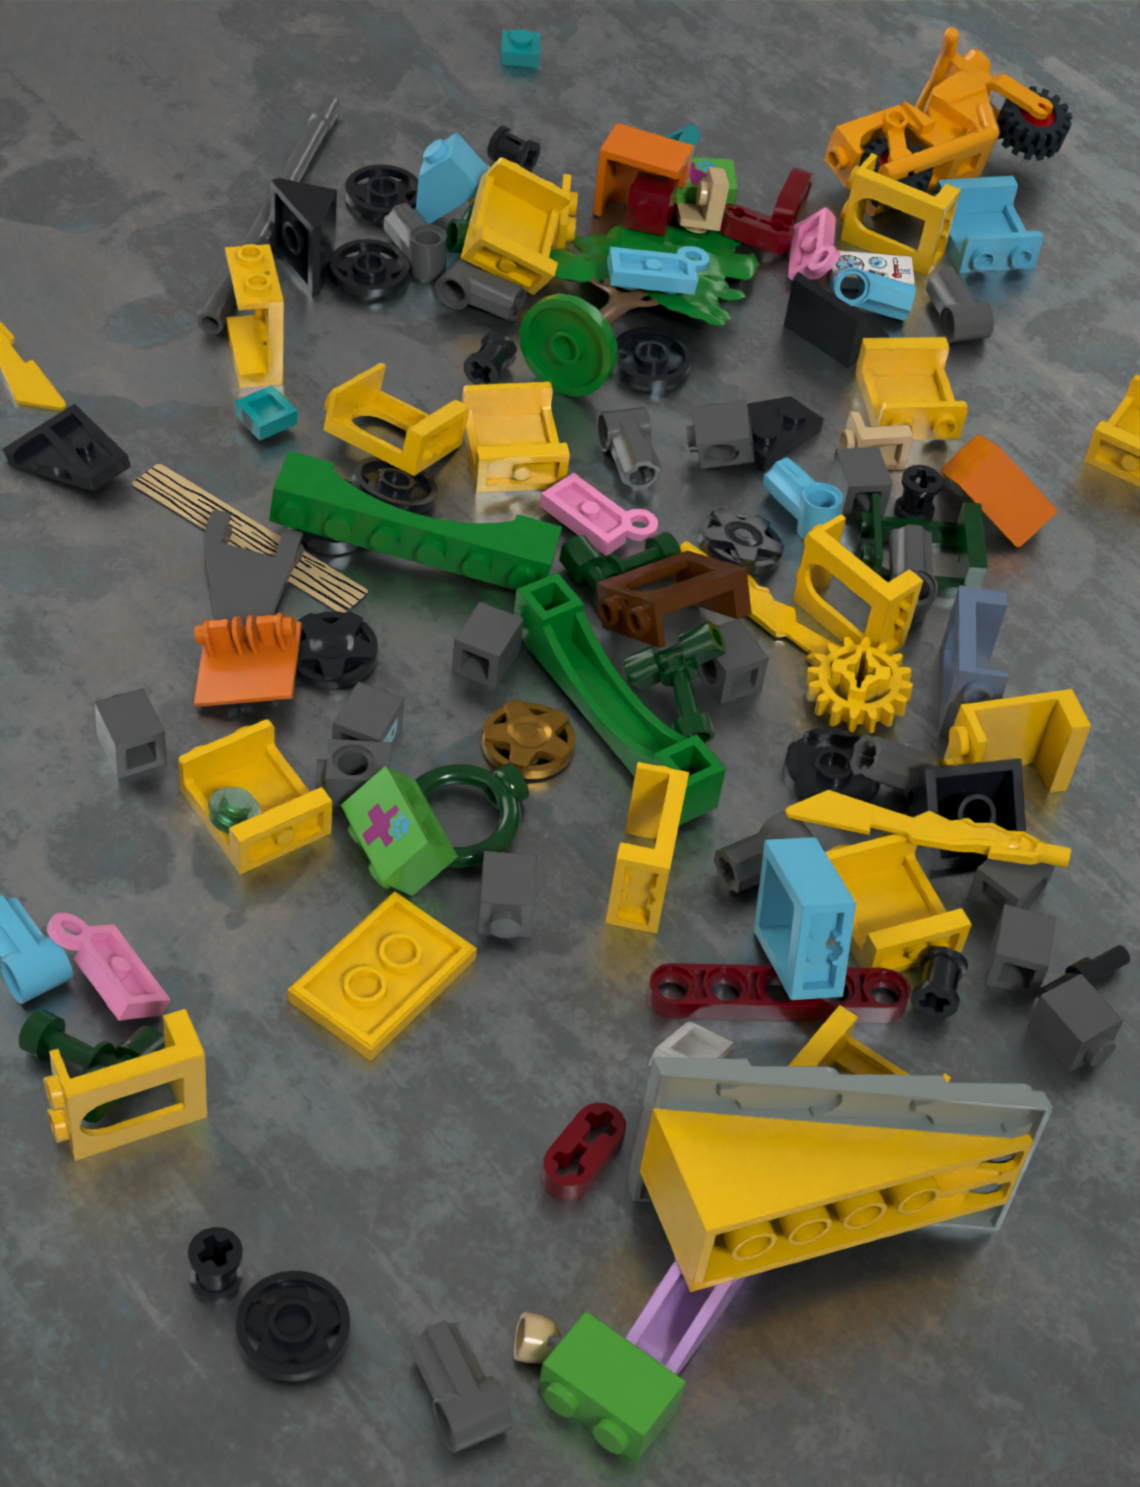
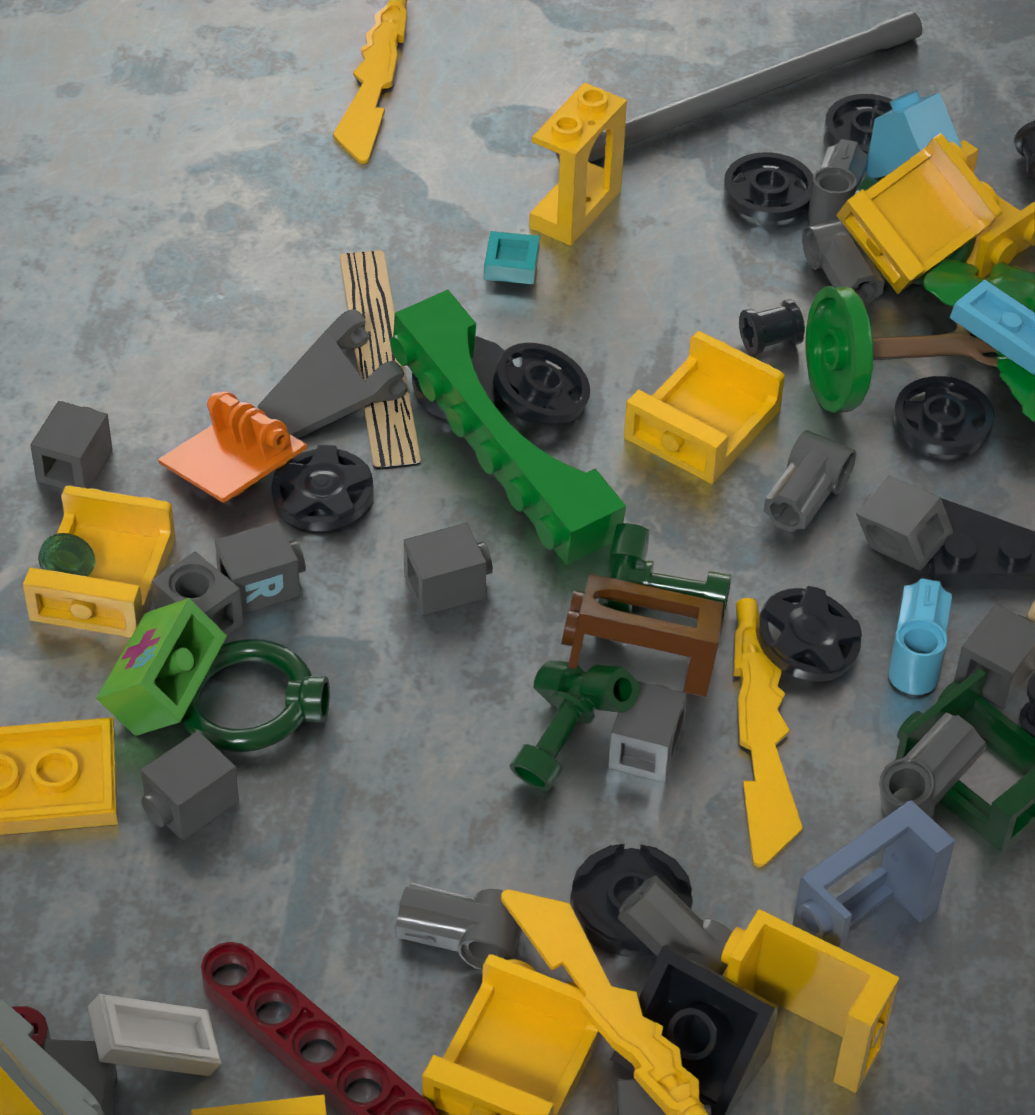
camera: 50 degrees right, 0 degrees up
black wing [1,404,131,491] -> none
black slope [270,178,337,297] -> none
yellow panel [323,363,470,476] -> none
pearl gold wheel [481,699,575,779] -> none
green arch [514,573,726,825] -> none
bright pink hinge [540,473,658,556] -> none
yellow panel [605,762,689,934] -> none
medium azure window [754,837,856,1000] -> none
yellow panel [792,514,923,656] -> none
yellow gear [806,637,913,733] -> none

